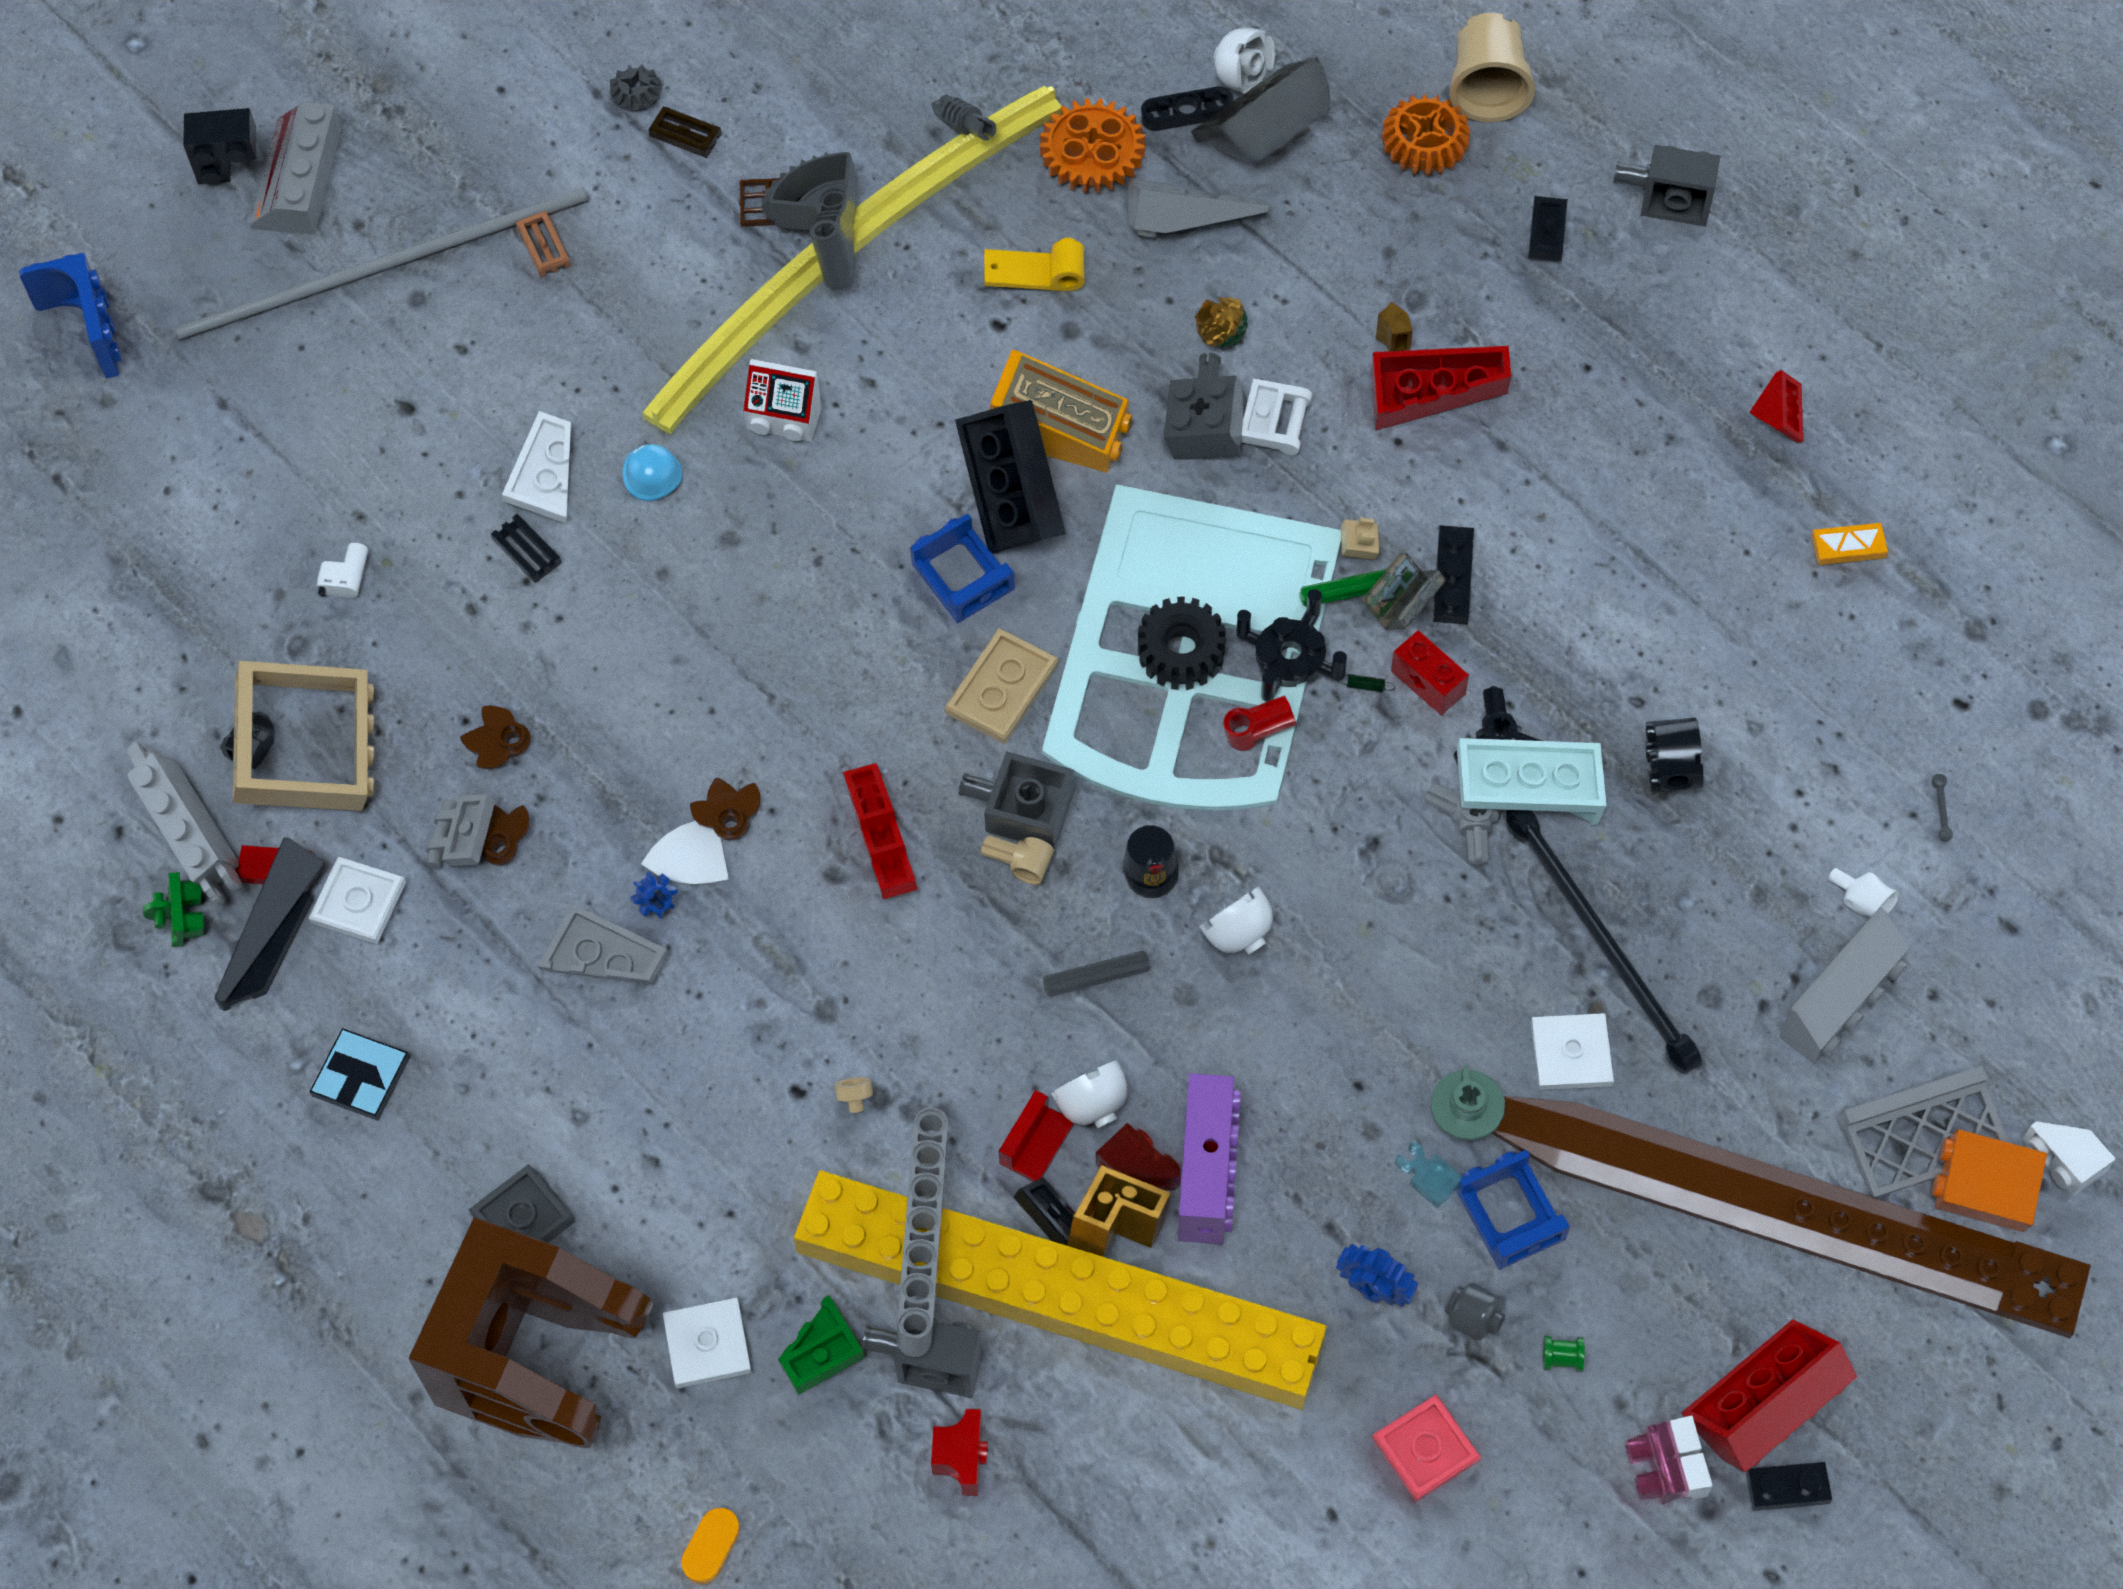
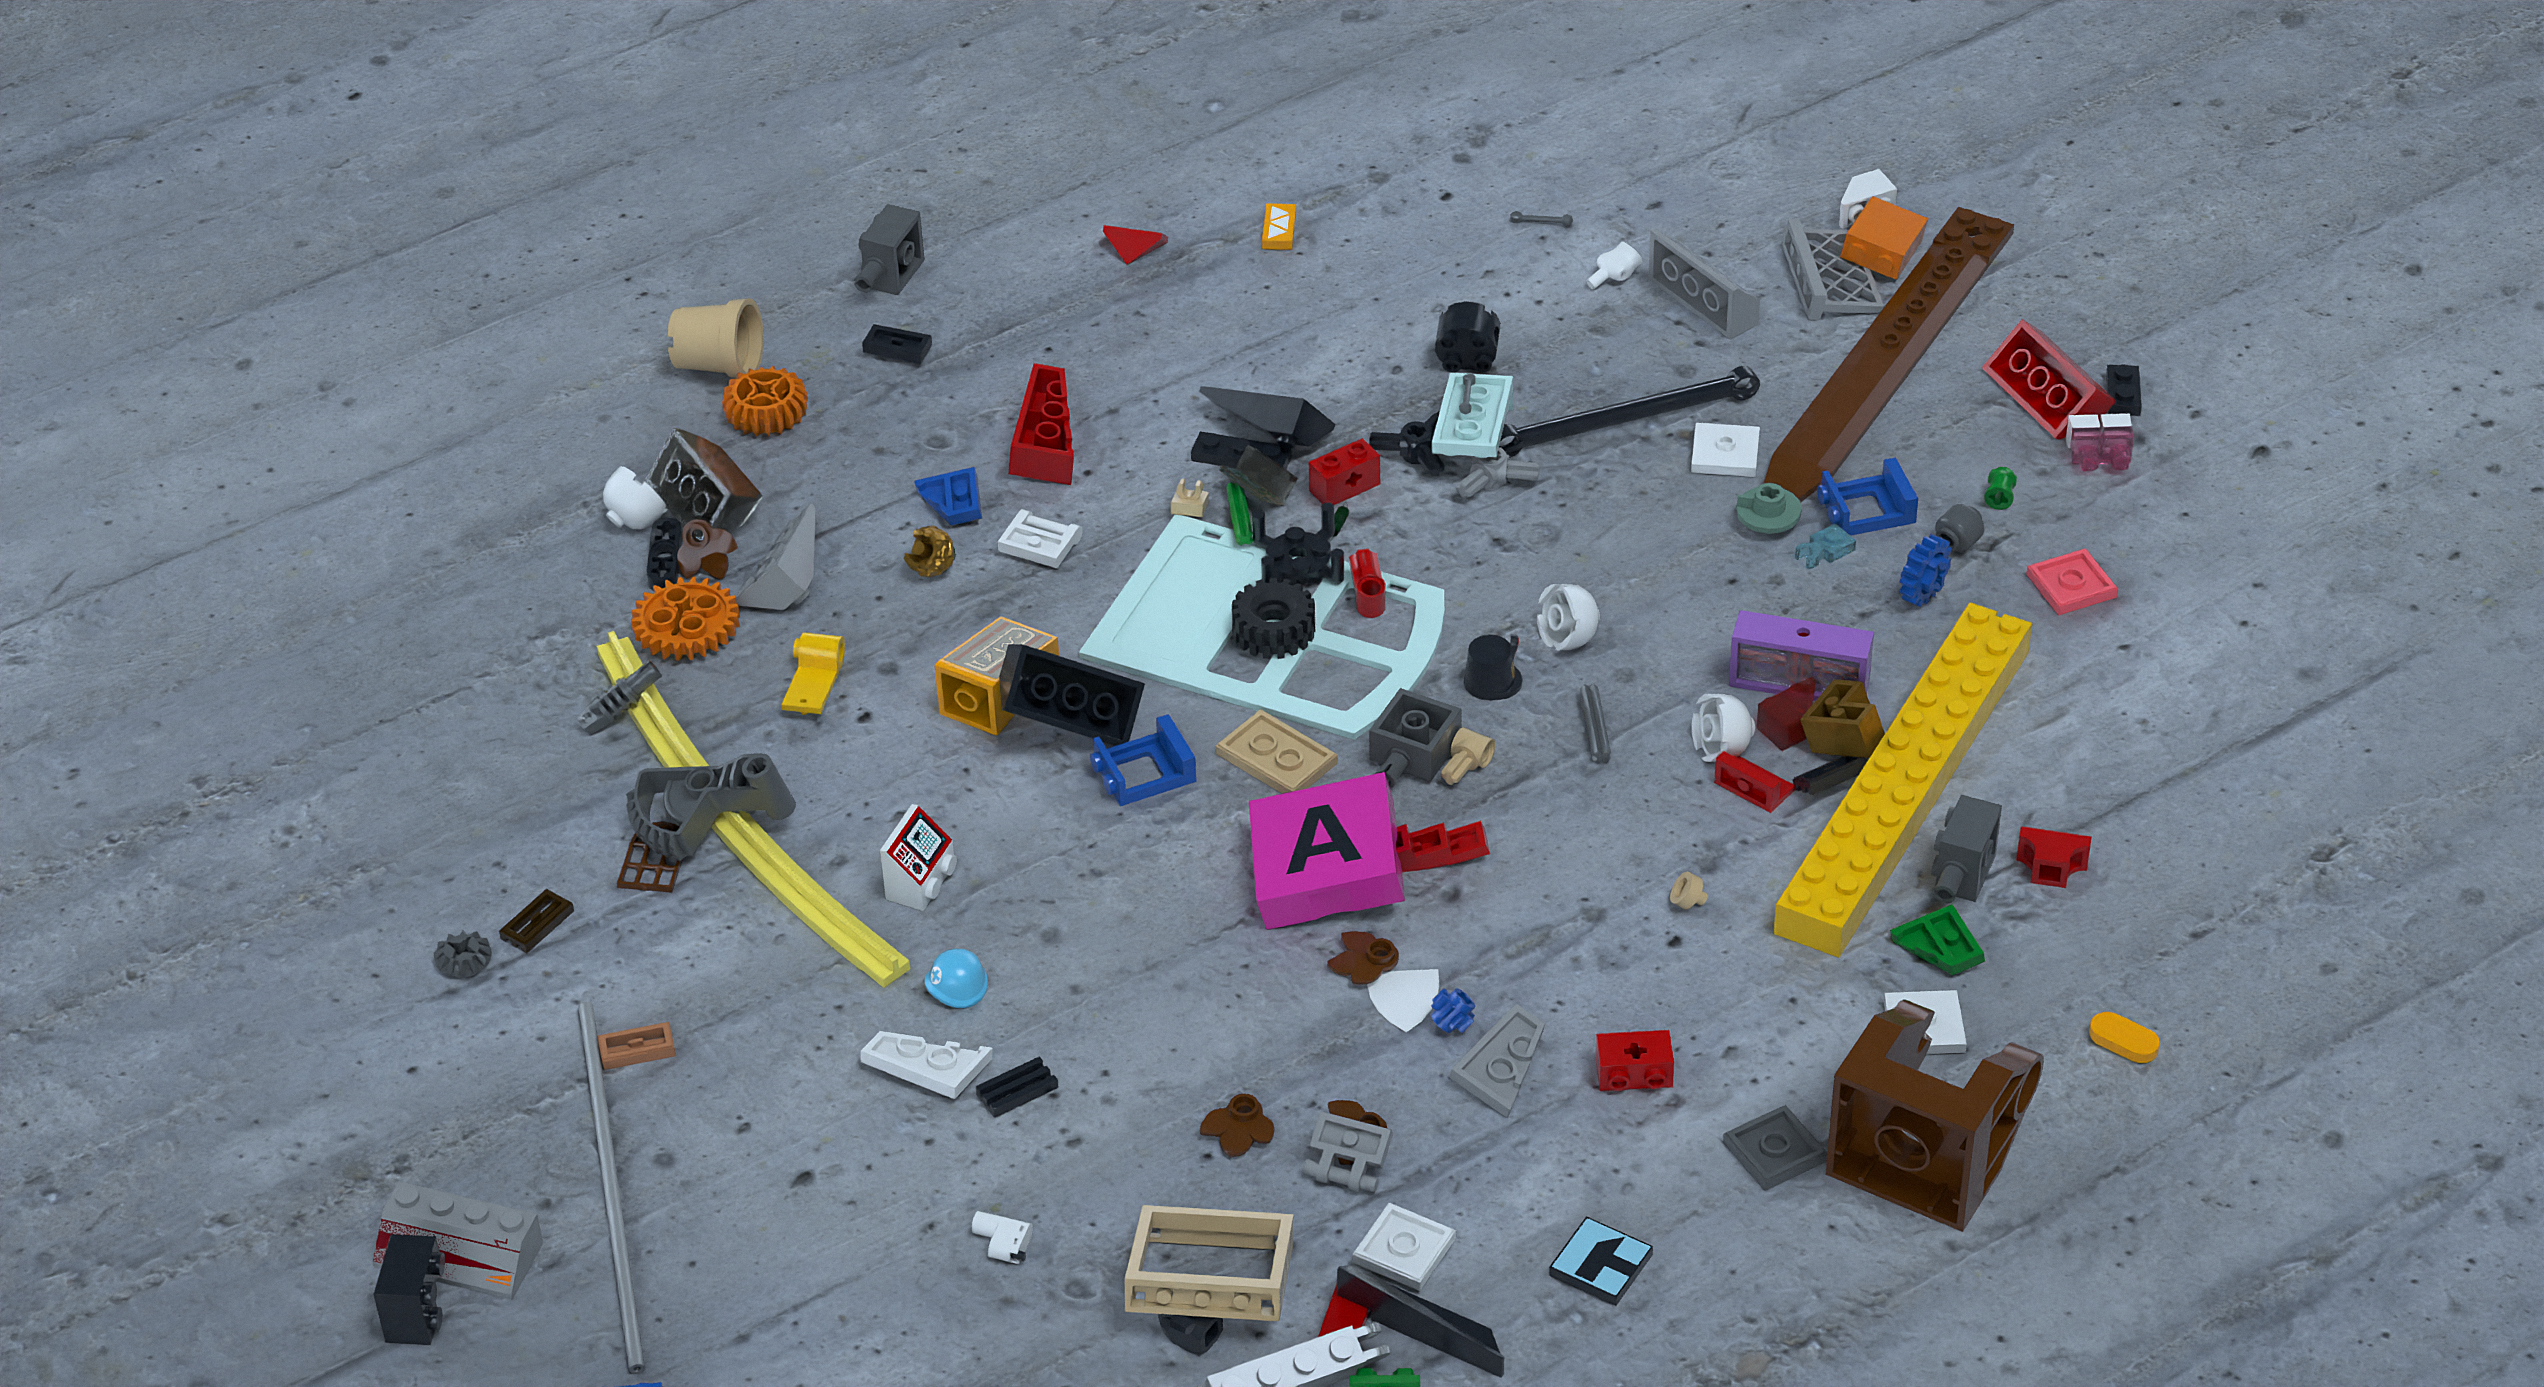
camera: 80 degrees left, 20 degrees down
light grey beam [897,1108,948,1357] -> none
dark grey brick [1164,352,1246,459] -> none
pearl gold piece [1376,302,1413,351] -> none
none -> reddish brown plate [677,519,738,579]
none -> blue wing [914,467,982,525]
none -> black wedge [1199,386,1335,448]
none -> dark pink tile [1249,772,1405,930]
none -> dark grey hinge [1459,374,1476,414]
none -> red brick [1595,1030,1674,1091]

